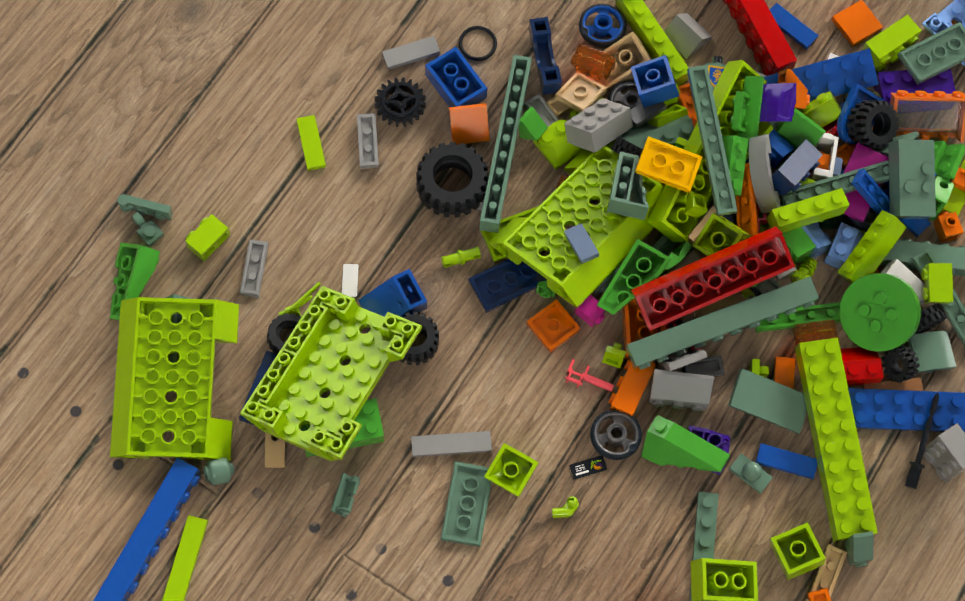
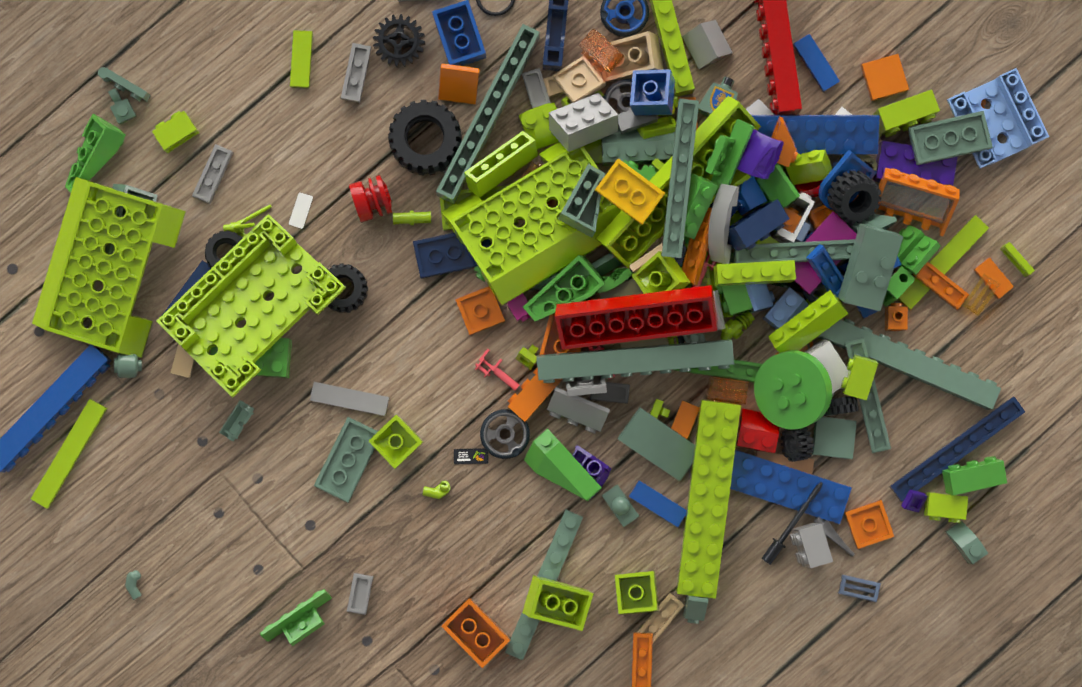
camera: 20 degrees right, 15 degrees up
blue slope [358,269,427,318] -> none
bright green slope [519,107,548,141] -> none
sand blue tile [564,223,599,264] -> none
black tyre [611,136,643,159] -> none
lime slope [685,191,708,219] -> none
none -> red wheel [349,175,392,223]
none -> lime brick [464,131,538,197]

